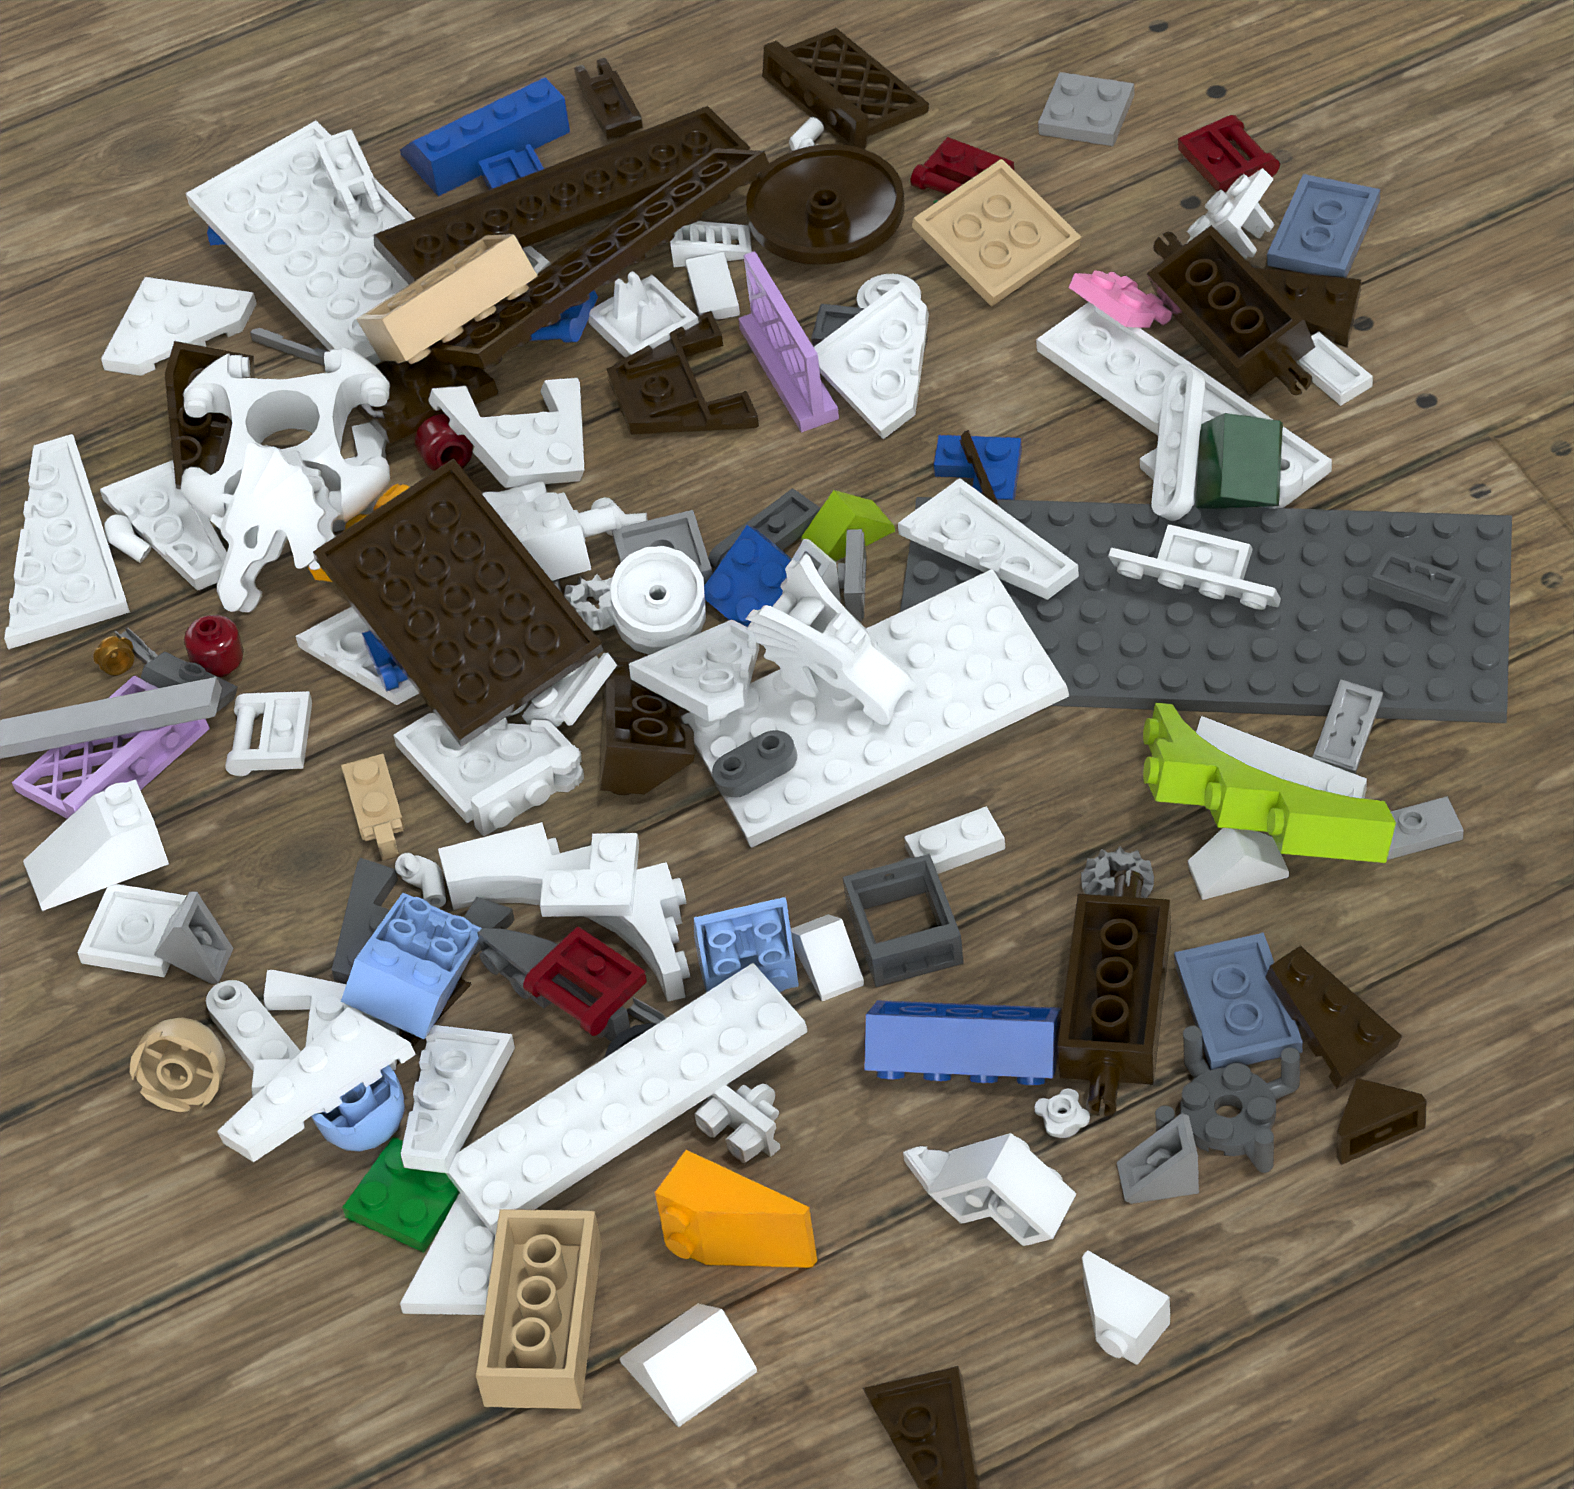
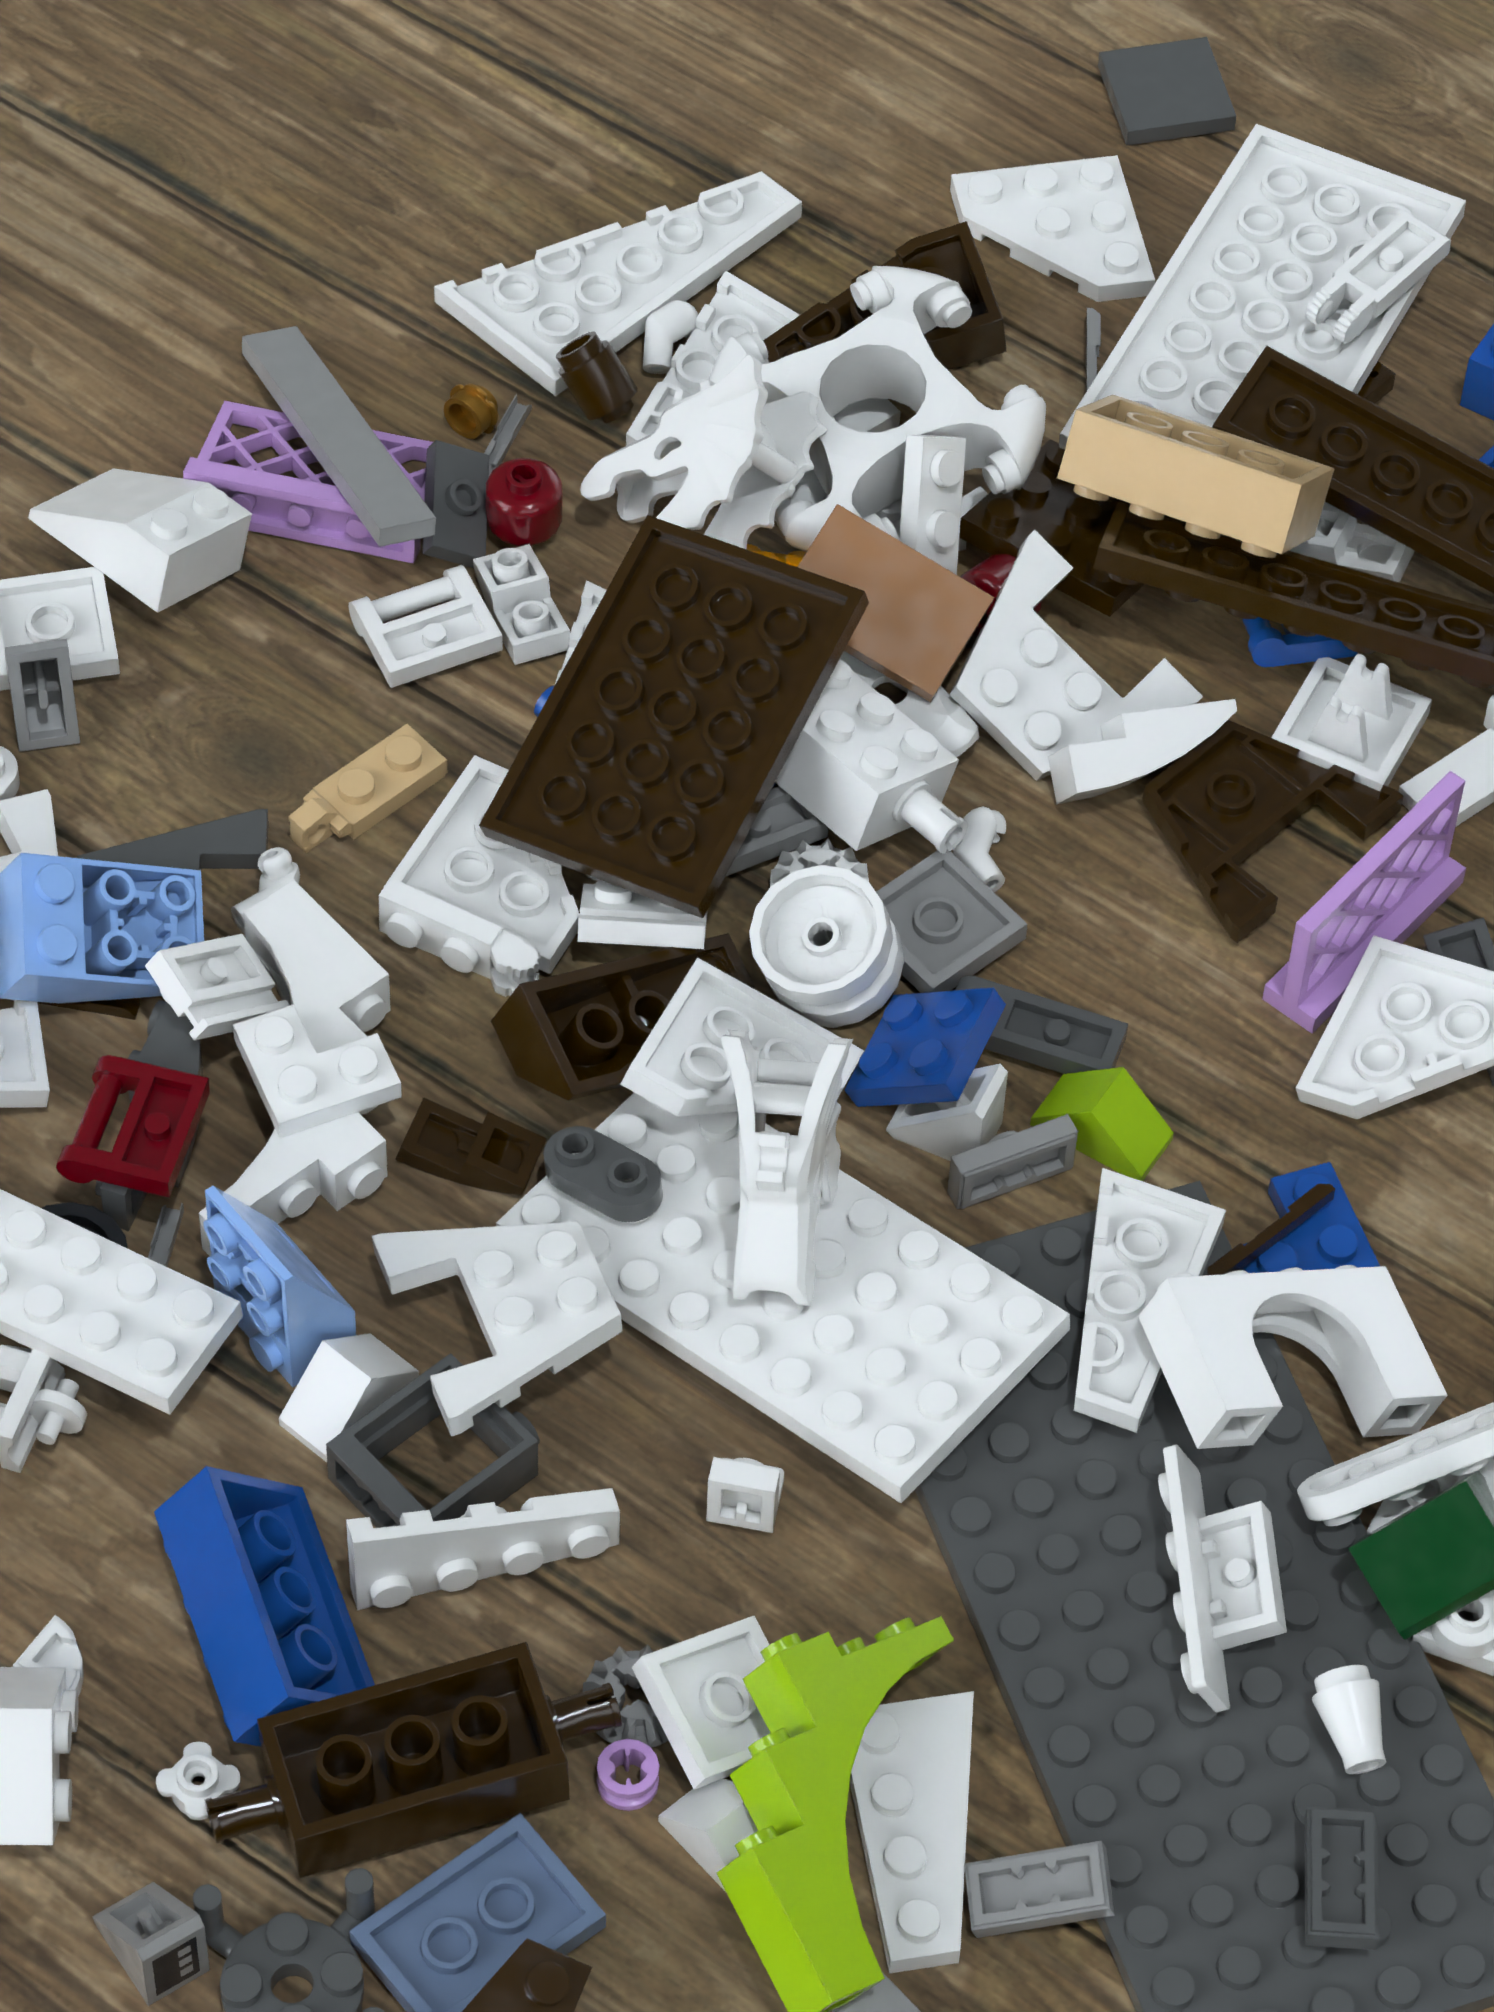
camera: 55 degrees right, 5 degrees up
white plate [904,806,1005,874] -> none
none -> white plate [145,934,289,1041]
none -> white wing [346,1488,620,1611]
none -> white wing [372,1221,623,1436]
none -> dark brown slope [395,1098,547,1195]
none -> white slope [473,544,570,665]
none -> dark brown brick [556,331,638,423]
none -> lavender bush [596,1739,659,1811]
none -> white plate [631,1616,770,1789]
none -> white bracket [706,1457,784,1533]
none -> medium nougat tile [797,504,994,703]
none -> white plate [899,435,966,575]
none -> white slope [1048,699,1237,805]
none -> dark grey tile [1098,37,1236,146]
none -> white arch [1138,1265,1448,1449]
none -> white cone [1312,1665,1386,1774]

